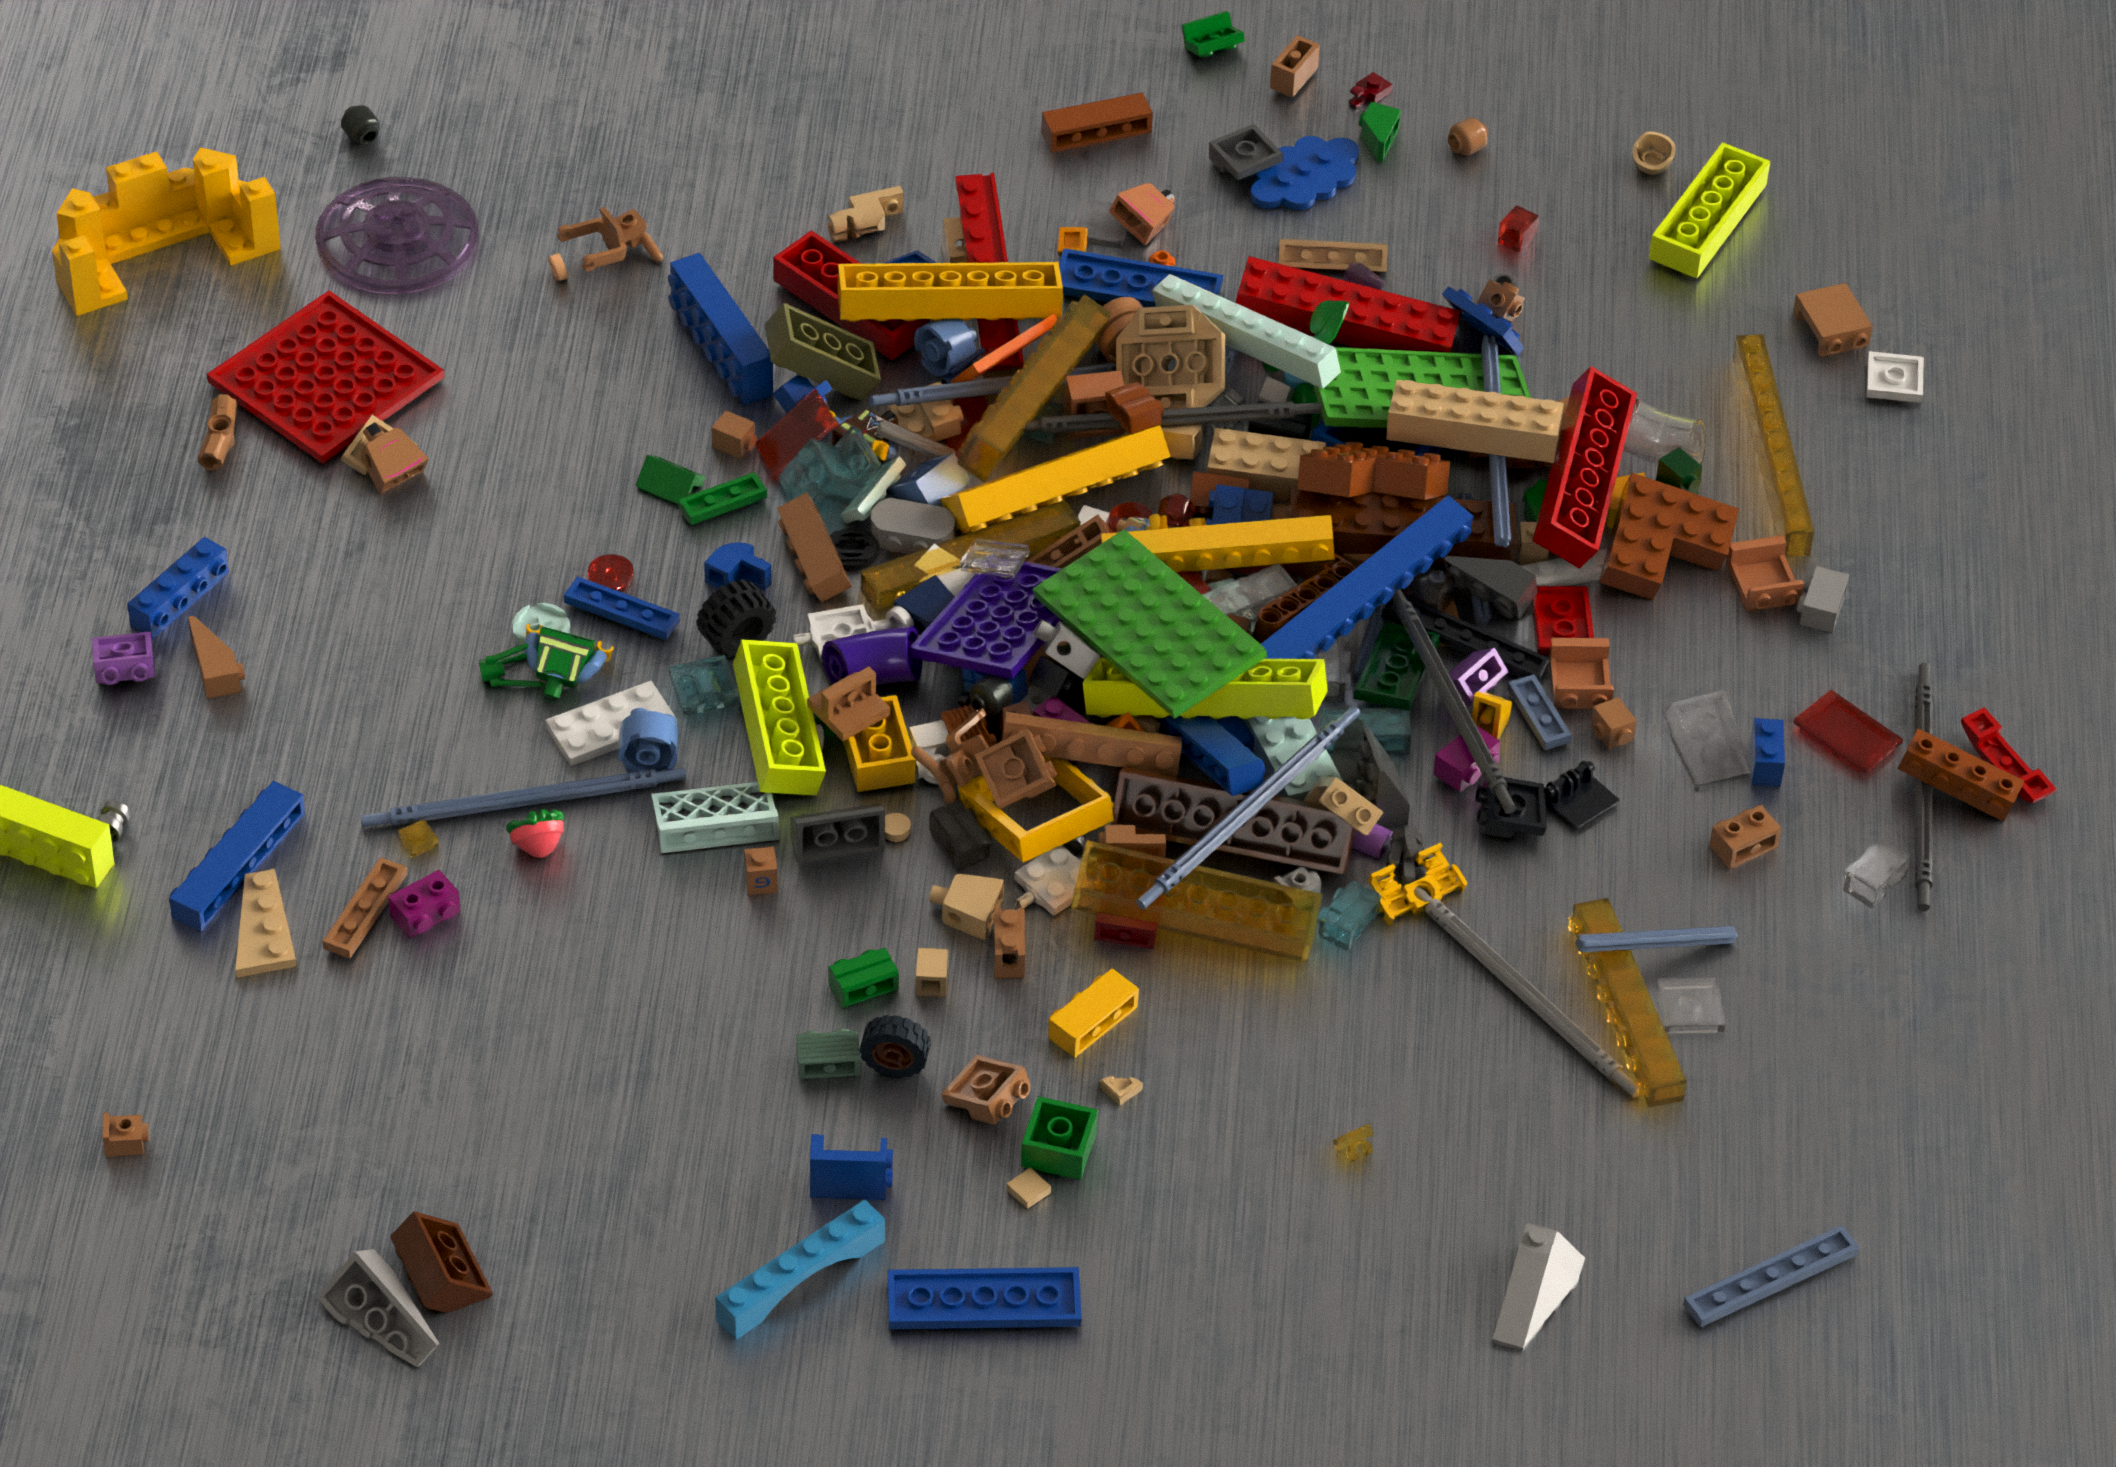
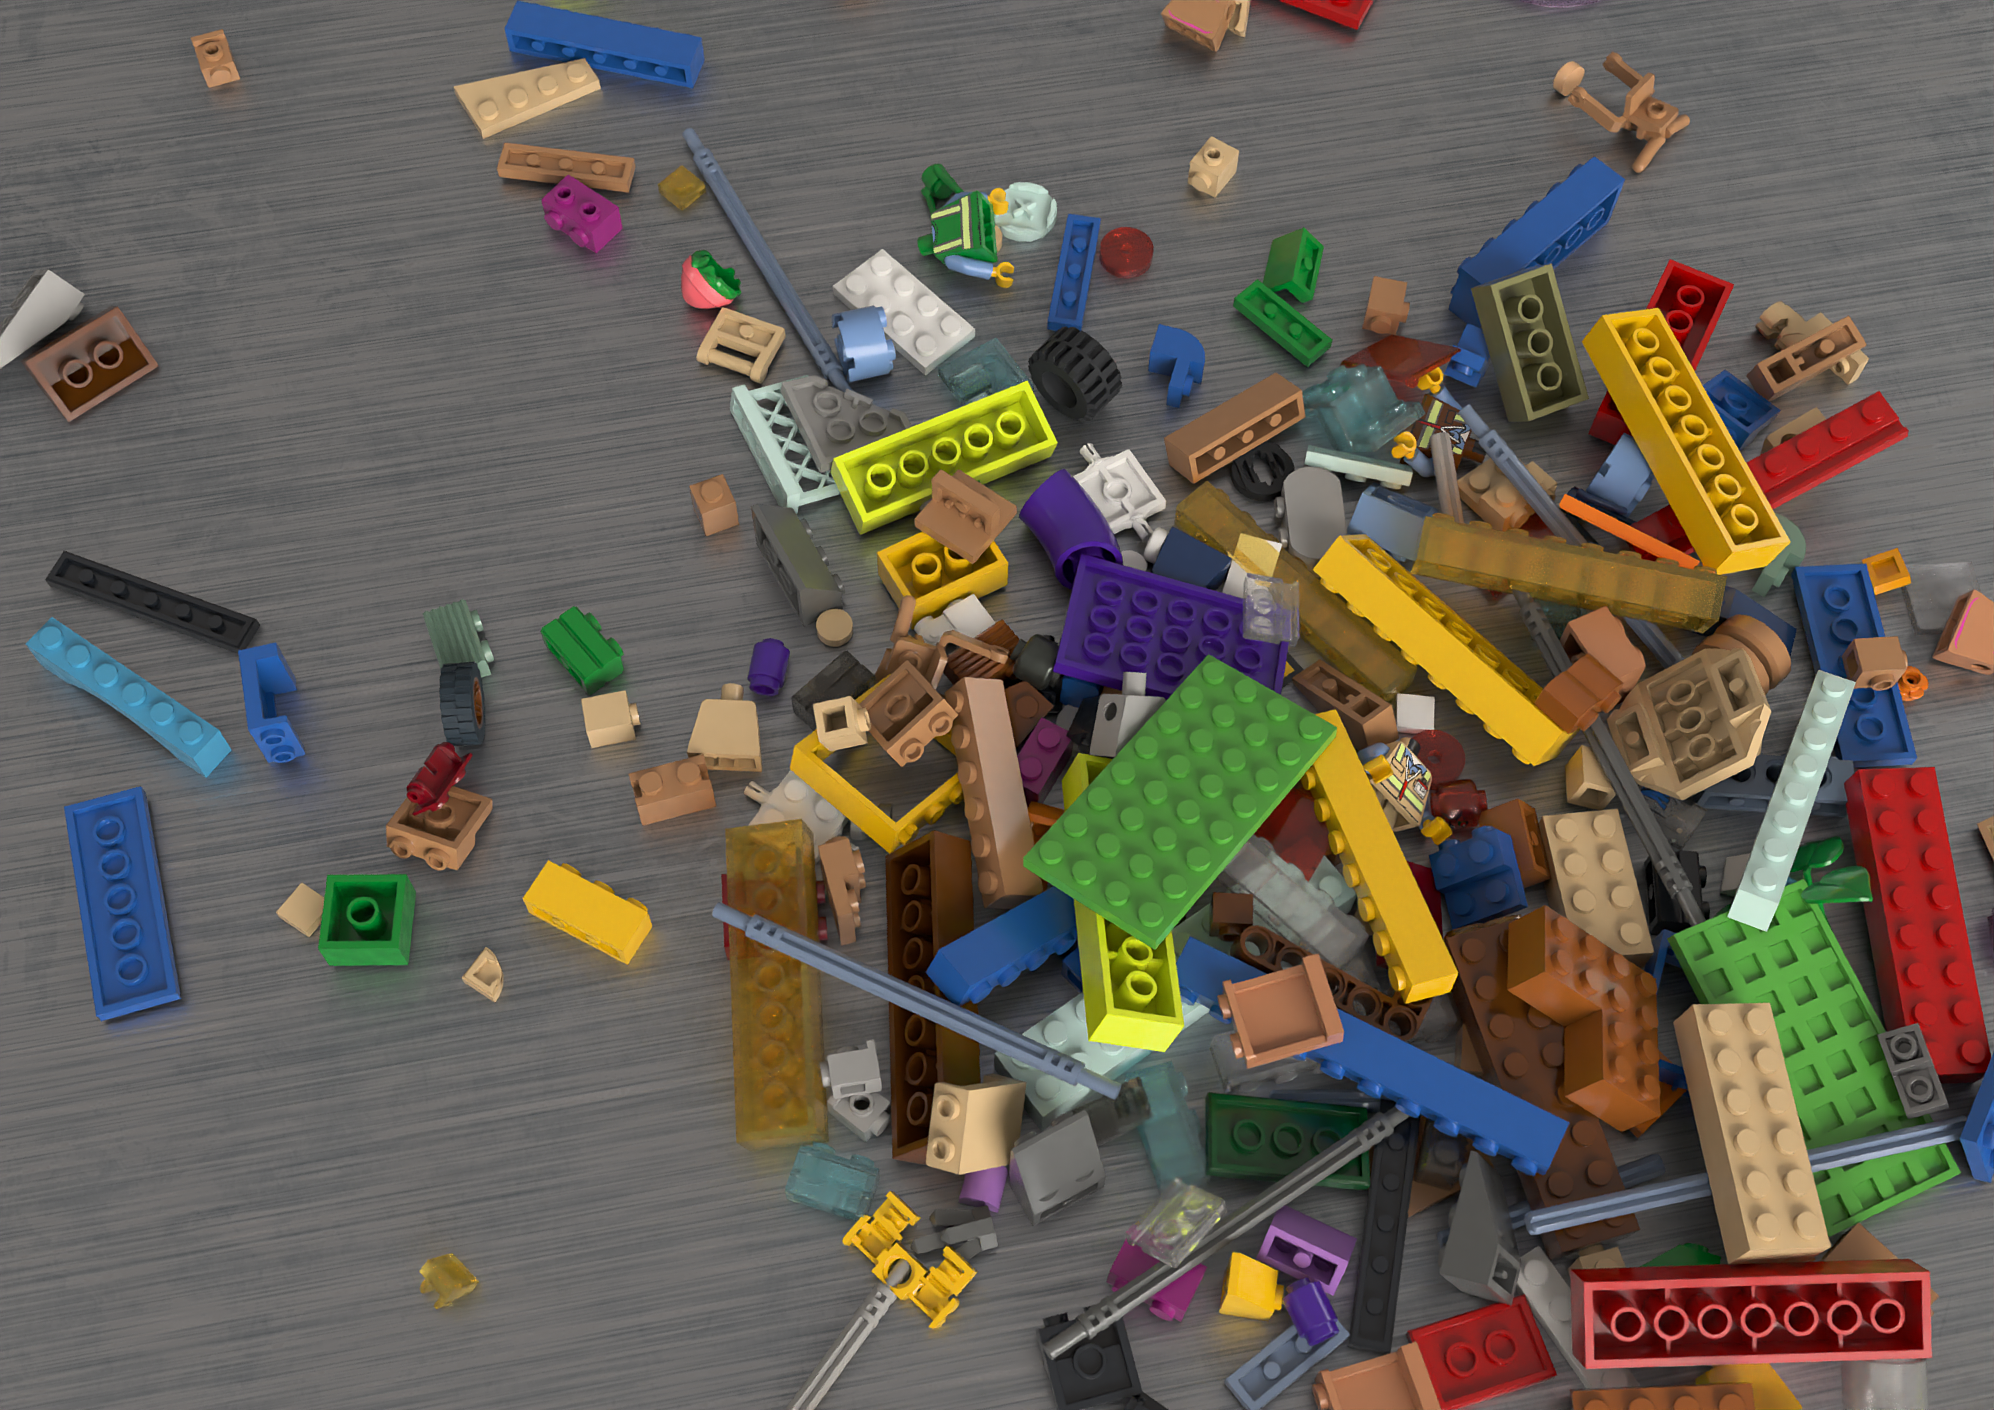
camera: 75 degrees right, 15 degrees up
none -> black tile [45,551,260,654]
none -> dark red hinge [406,742,473,816]
none -> tan plate [697,307,786,384]
none -> dark purple brick [747,638,790,696]
none -> light grey plate [781,375,912,473]
none -> tan brick [813,696,871,751]
none -> light grey brick [820,1039,882,1099]
none -> clear plate [1125,1177,1227,1269]
none -> tan brick [1187,136,1239,198]
none -> nougat panel [1217,953,1344,1069]
none -> dark purple brick [1282,1277,1339,1346]
none -> medium nougat slope [1746,315,1867,402]
none -> medium nougat brick [1842,636,1908,691]
none -> flat silver slope [1877,1023,1950,1119]

